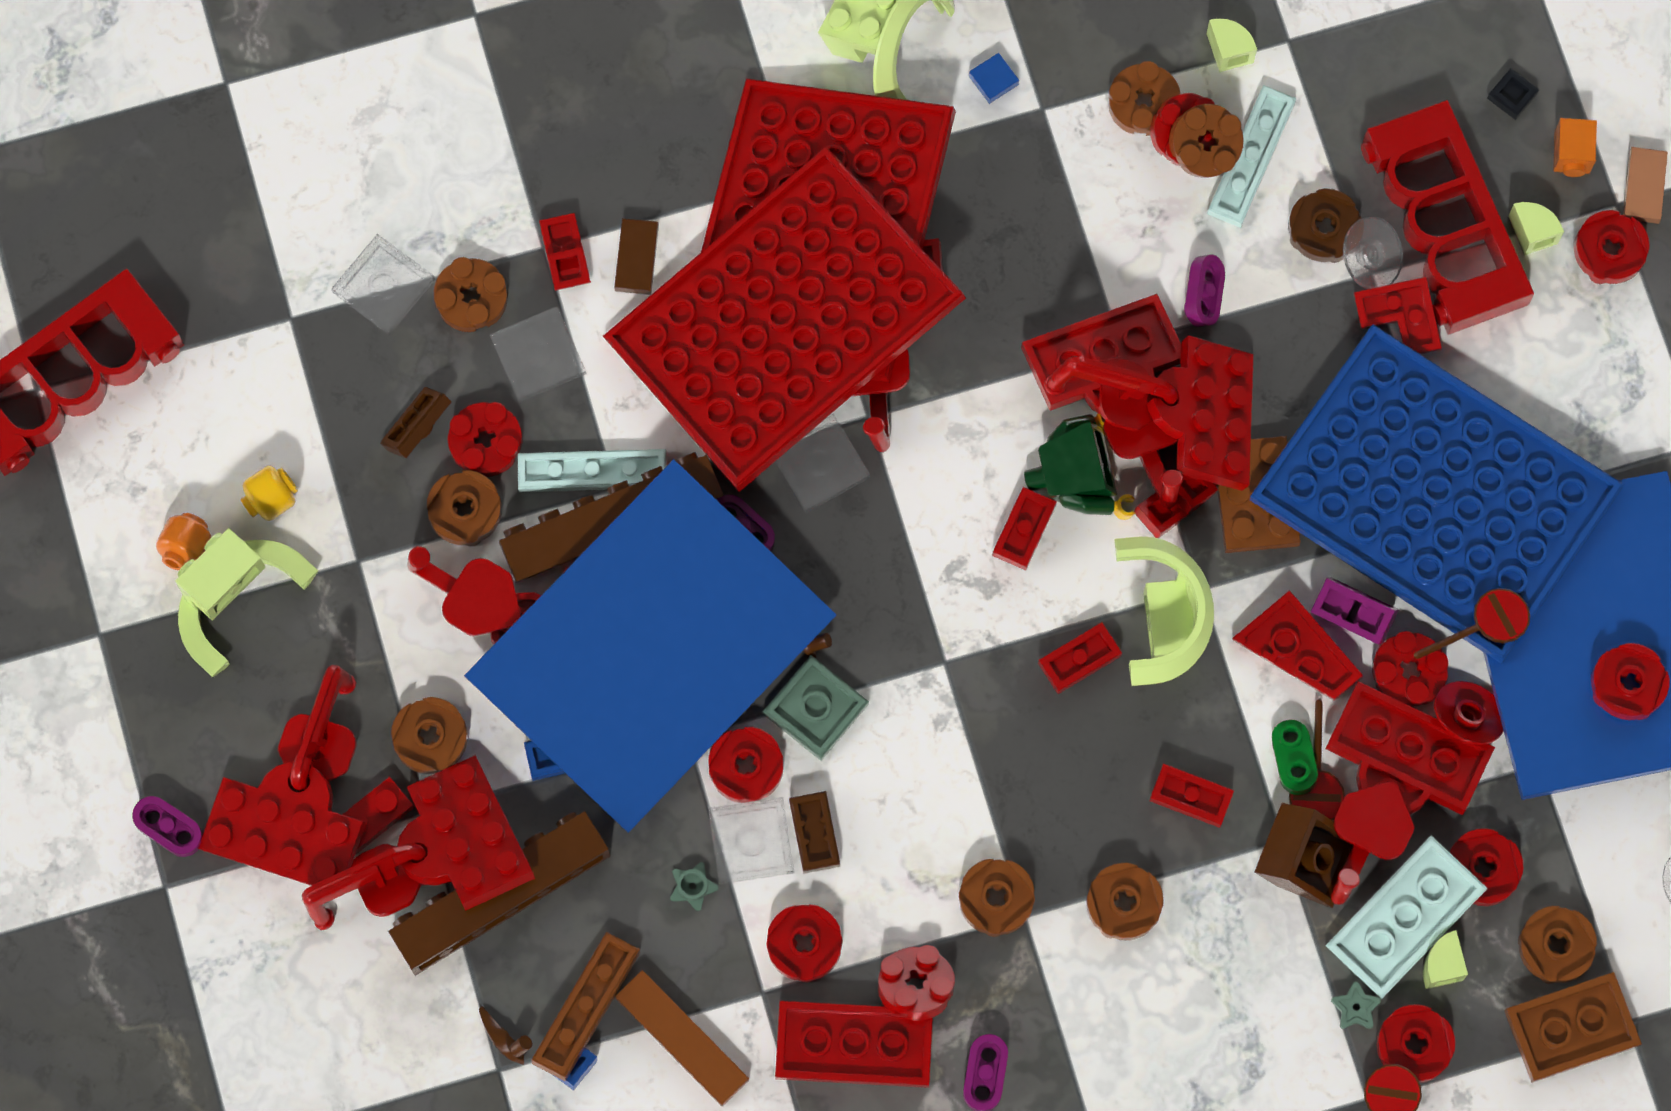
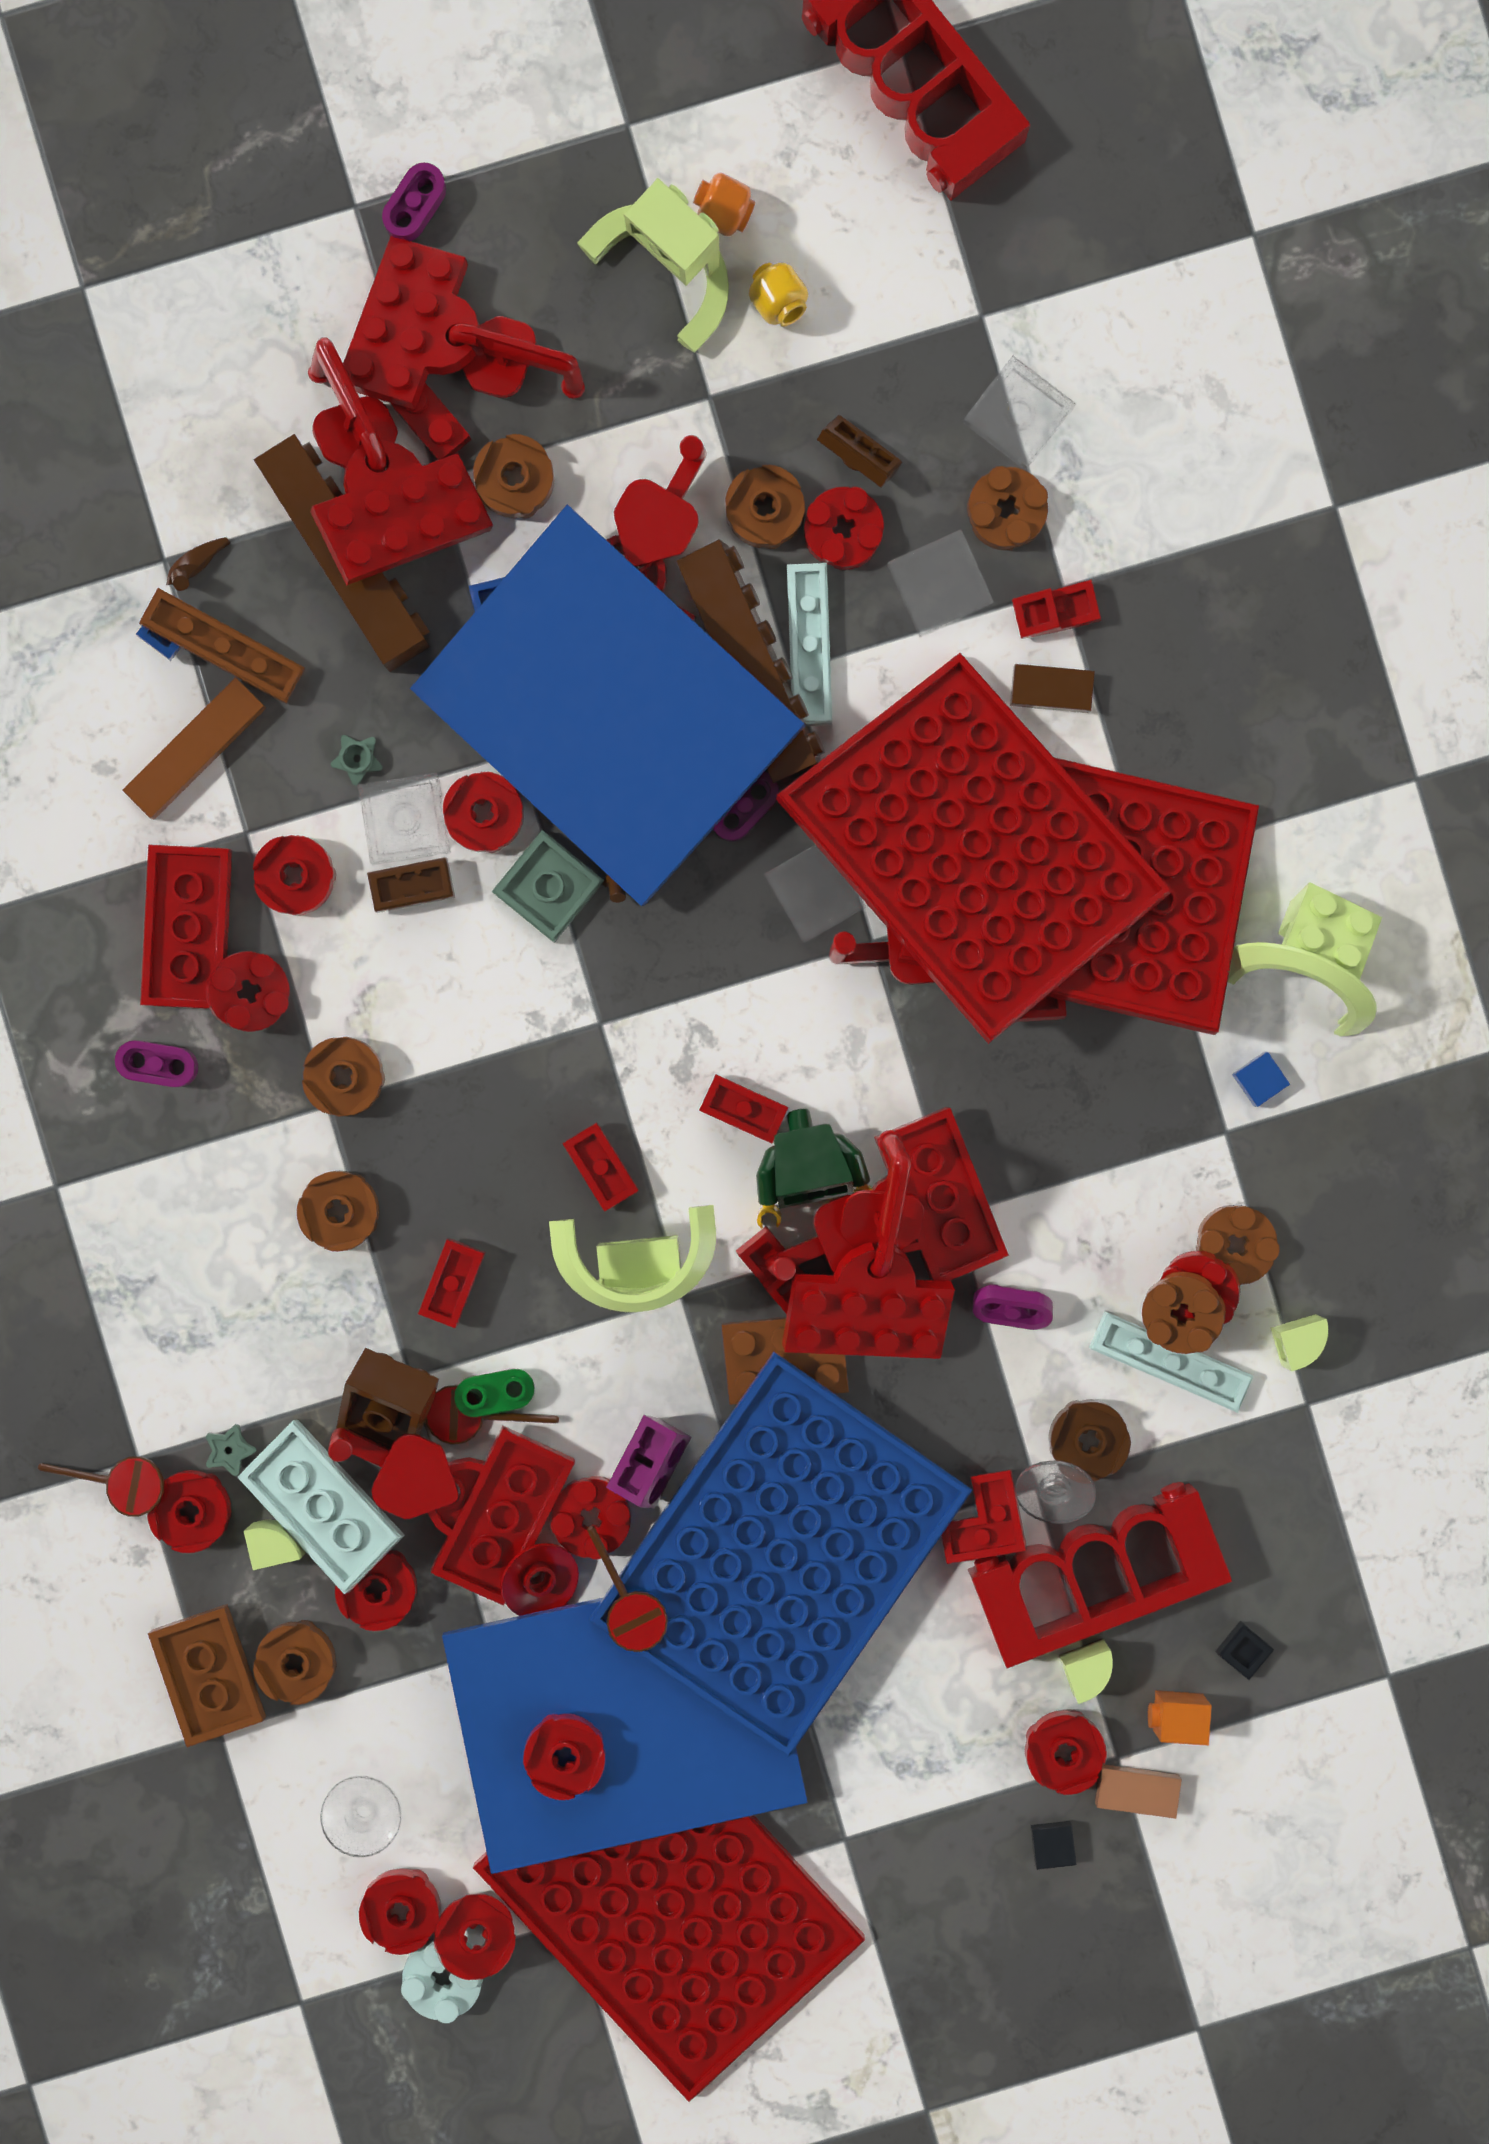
camera: 90 degrees right, 15 degrees up
red wing [1232,590,1363,701] -> none

